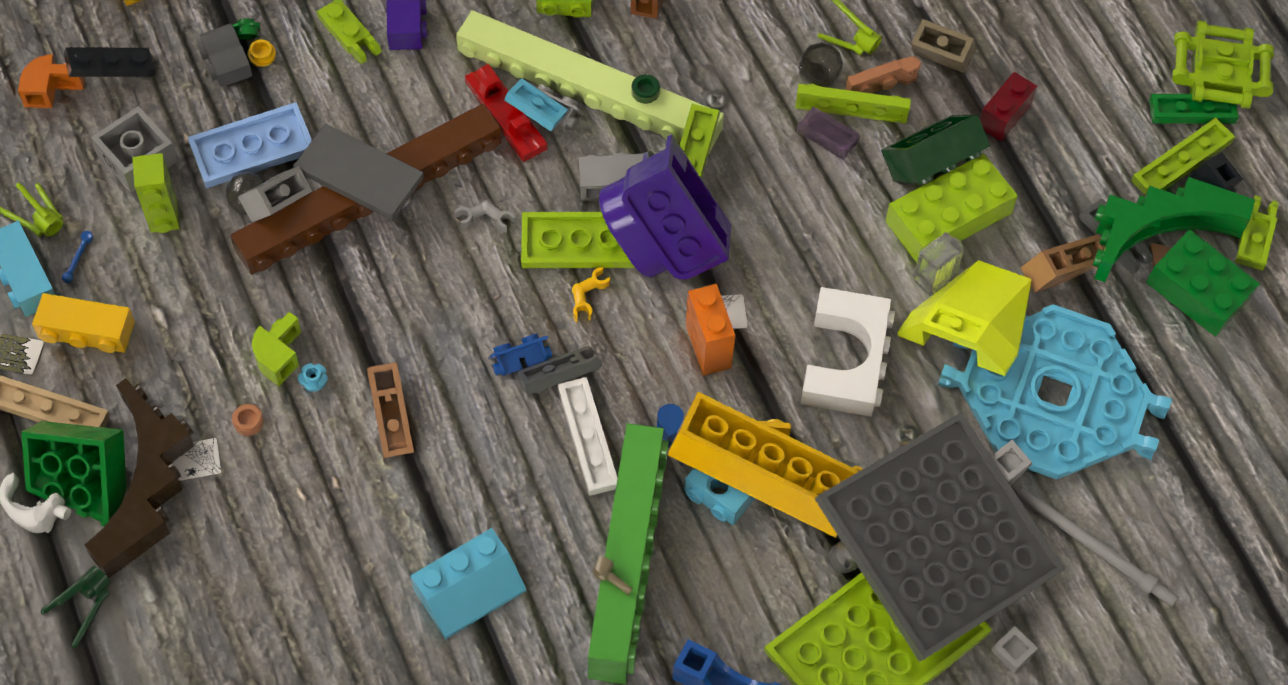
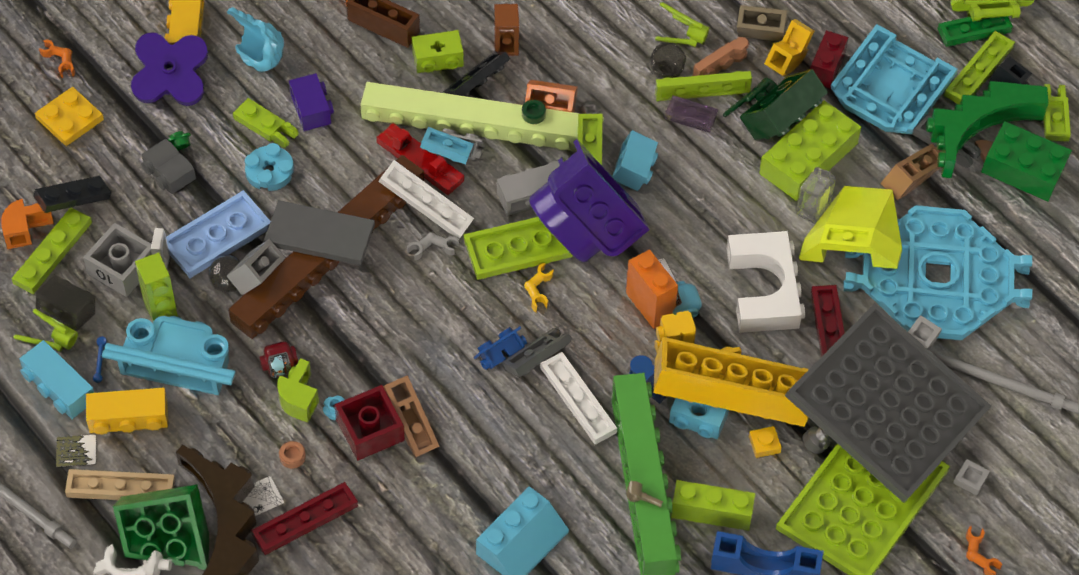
camera: 15 degrees left, 5 degrees down
yellow plate [248,39,276,67] -> none
none -> lime plate [11,207,92,295]
none -> clear smoke brick [35,274,95,331]
none -> medium azure brick [102,316,236,396]
none -> white tile [151,228,170,269]
none -> medium azure plate [245,143,294,191]
none -> dark red plate [251,482,359,555]
none -> head [259,341,298,378]
none -> dark red brick [334,385,405,461]
none -> white plate [378,160,474,240]
none -> black plate [443,51,510,97]
none -> orange brick [525,80,578,112]
none -> medium azure brick [612,130,658,191]
none -> yellow brick [654,310,696,353]
none -> lime brick [671,480,755,531]
none -> medium azure head [673,281,702,318]
none -> dark green plant [723,78,777,117]
none -> yellow plate [749,426,782,458]
none -> yellow brick [764,19,815,76]
none -> dark red plate [811,285,845,357]
none -> medium azure wedge [831,24,958,134]

